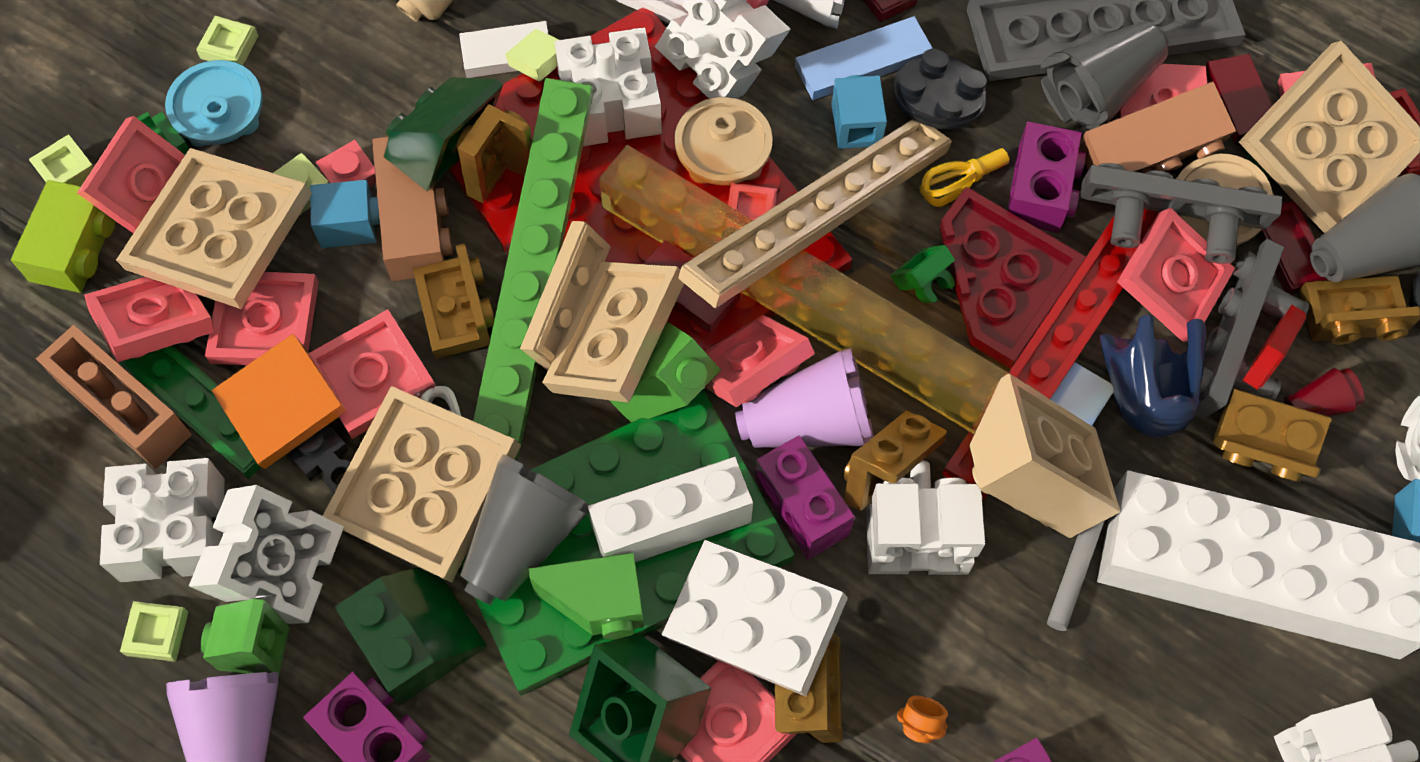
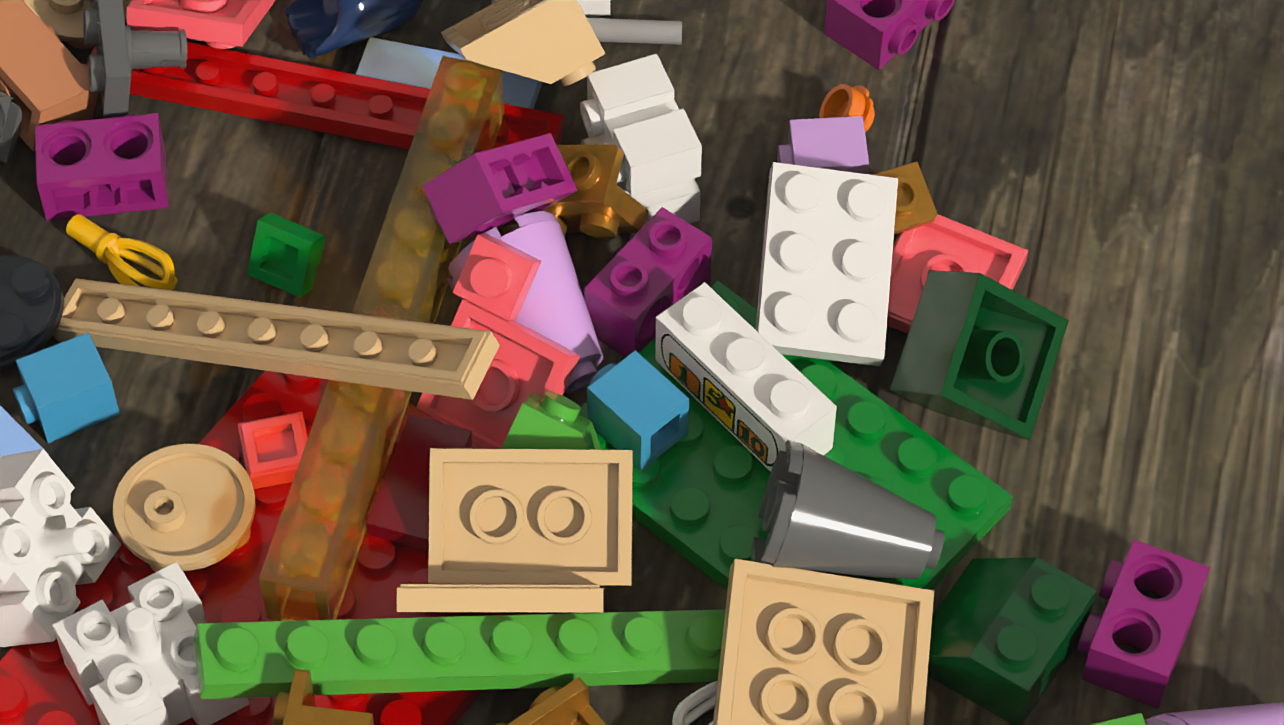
camera: 110 degrees left, 10 degrees down
bright green slope [529,553,644,639] -> none
dark red plate [939,187,1086,369] -> none
none -> magenta brick [422,133,578,244]
none -> coral plate [453,233,541,321]
none -> dark azure brick [587,350,689,471]
none -> lavender brick [777,116,869,174]

